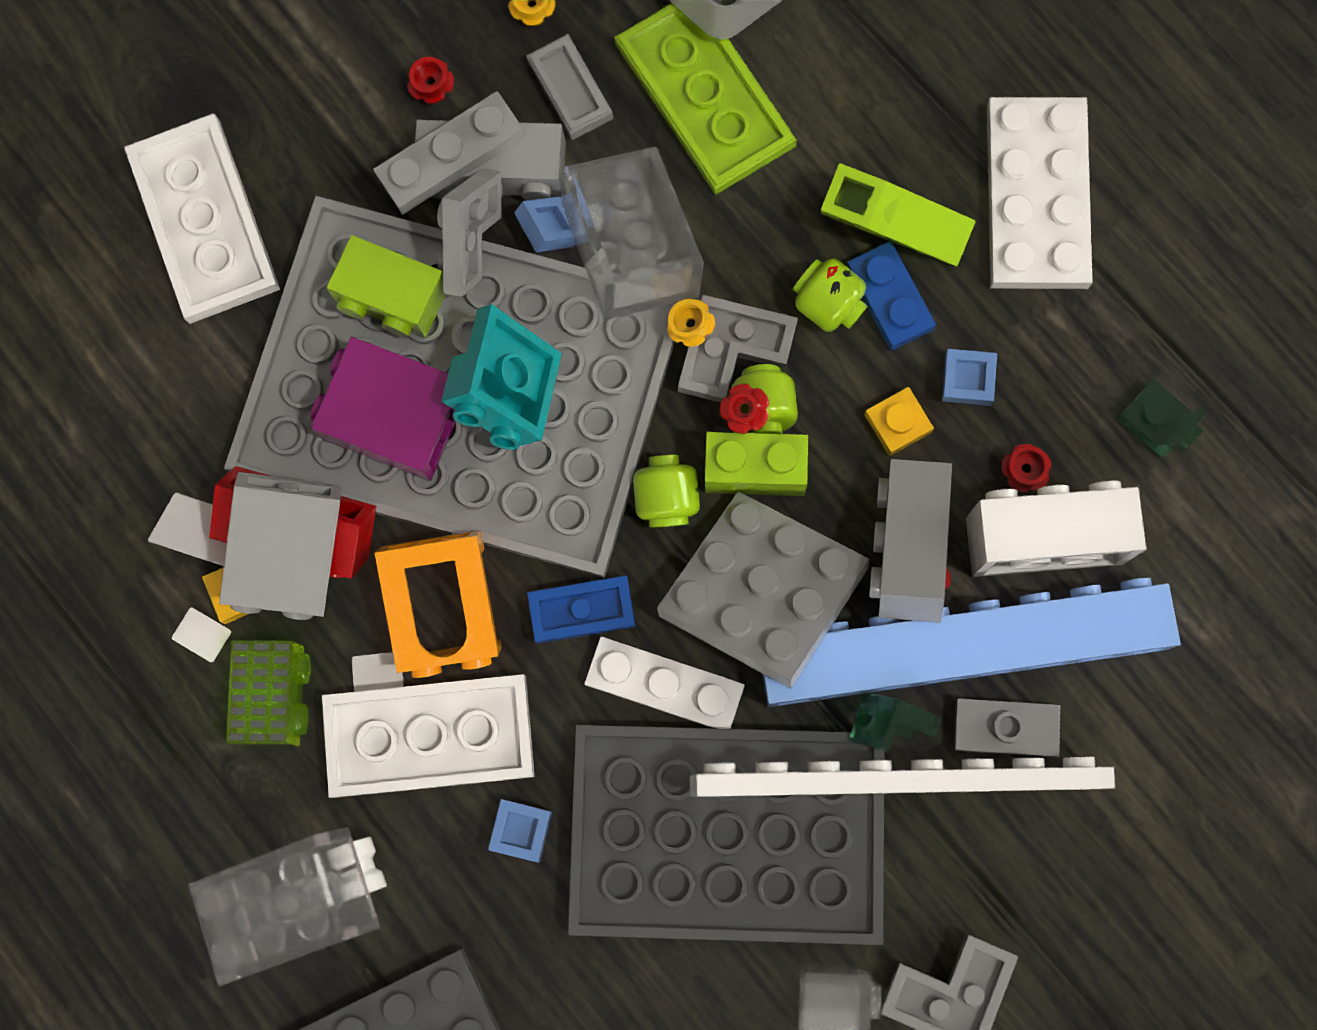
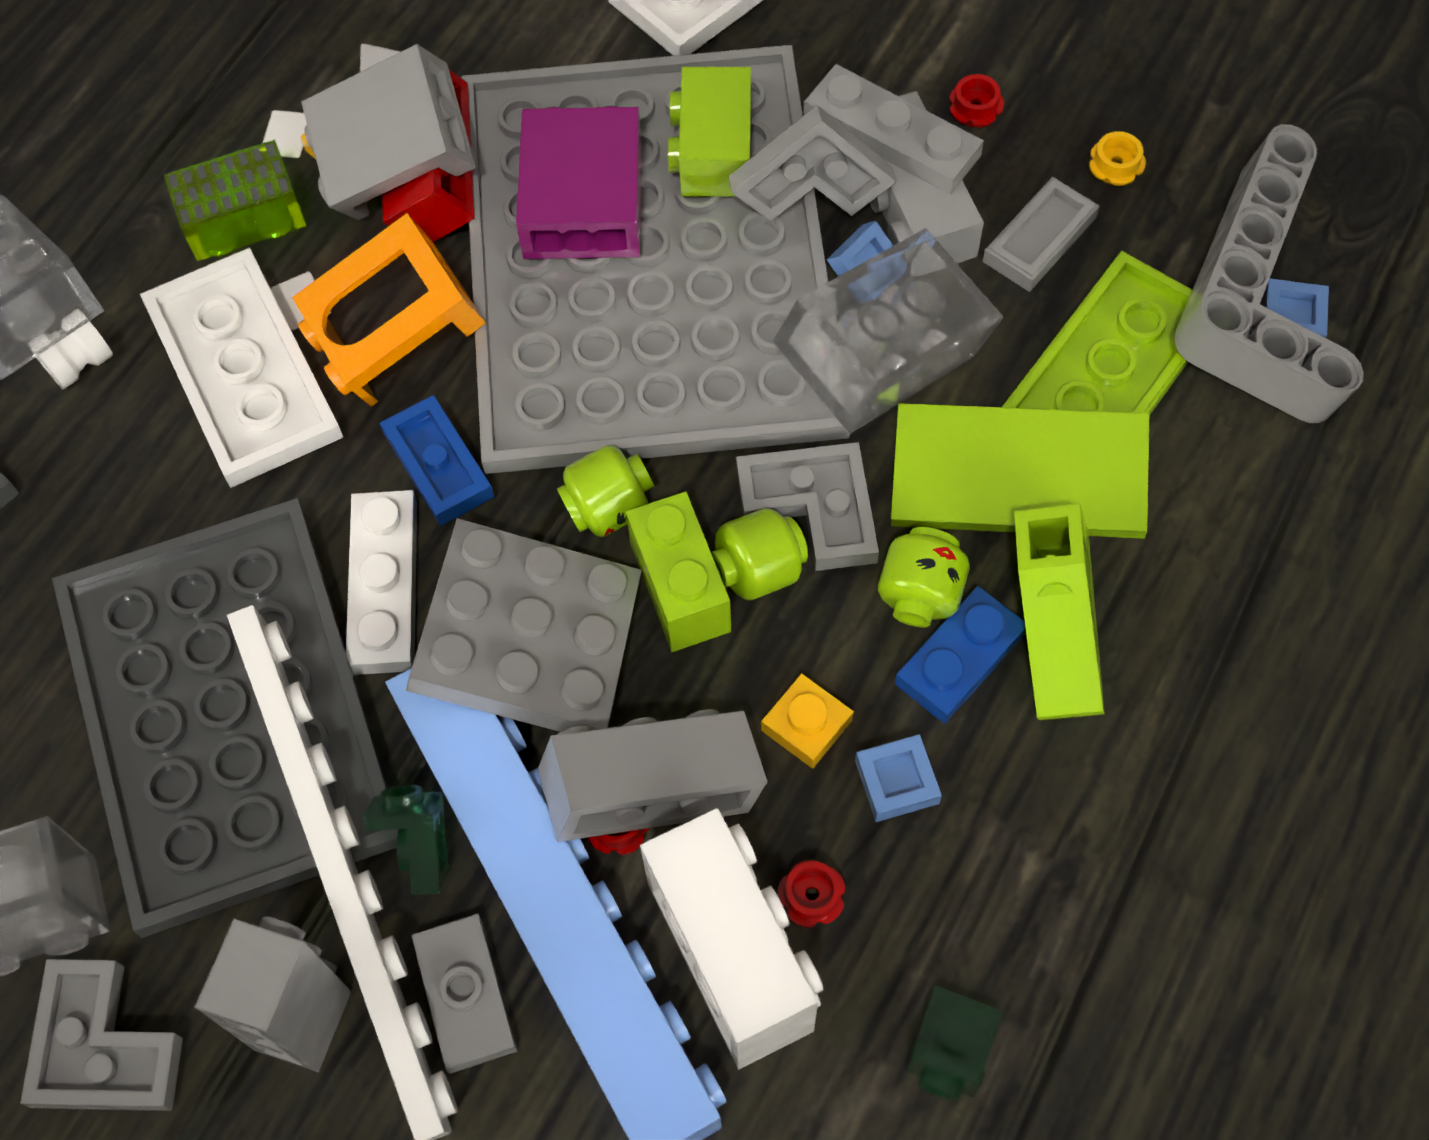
camera: 60 degrees right, 15 degrees down
teal plate [441,304,562,450] -> none
medium blue plate [488,799,553,863] -> none
yellow plate [667,299,715,347] -> none
red plate [720,383,769,434] -> none
white plate [987,97,1092,289] -> none
none -> light grey brick [195,916,351,1072]
none -> lime tile [891,403,1149,539]

